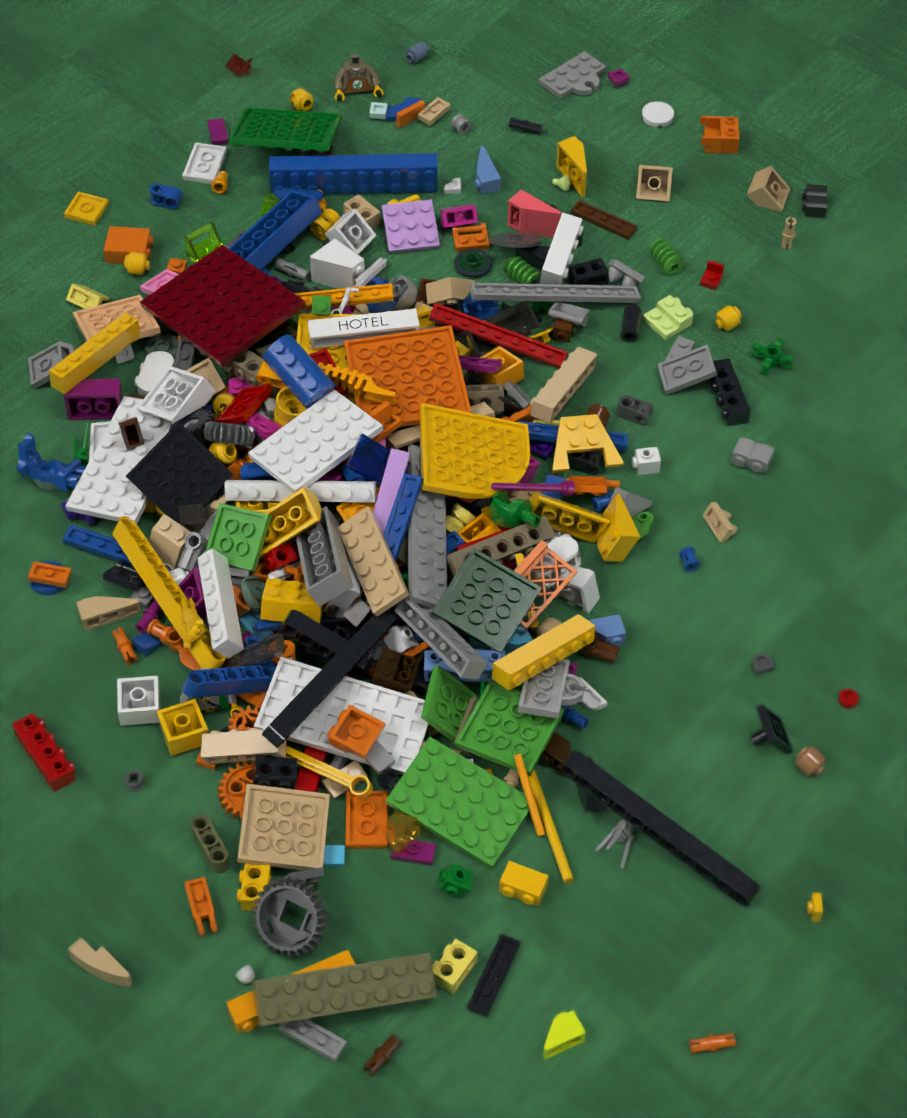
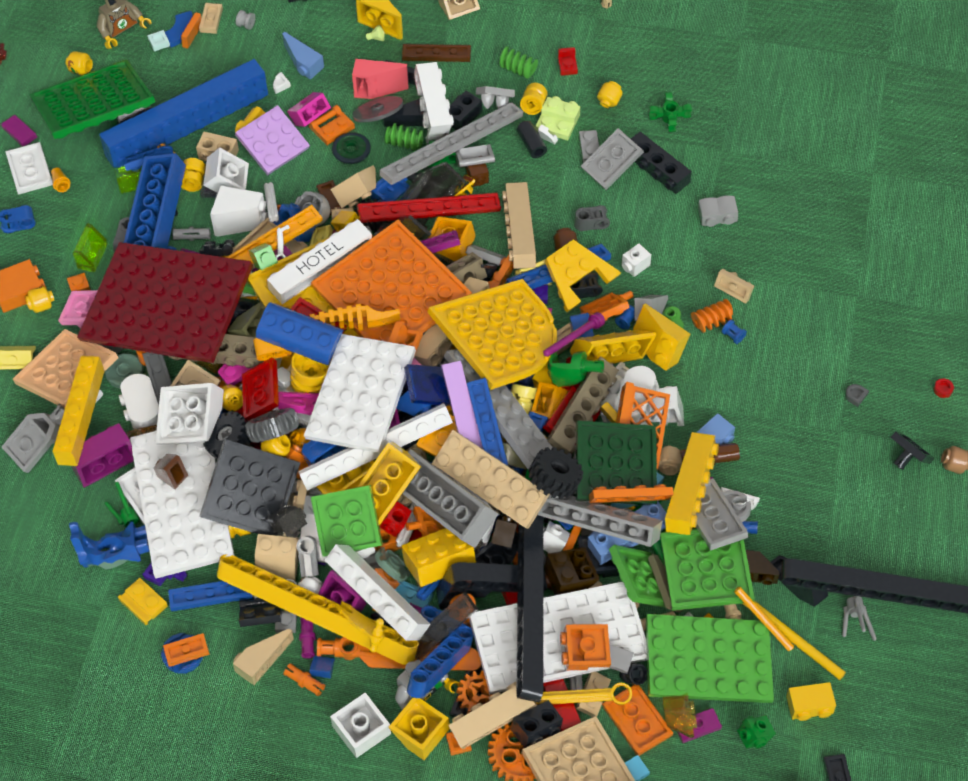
camera: 30 degrees left, 5 degrees up
none -> yellow plate [118,578,168,625]
none -> yellow wheel [520,83,547,115]
none -> black tyre [528,447,583,499]
none -> white tile [538,125,558,145]
none -> orange plate [589,484,674,503]
none -> orange piece [691,299,733,333]

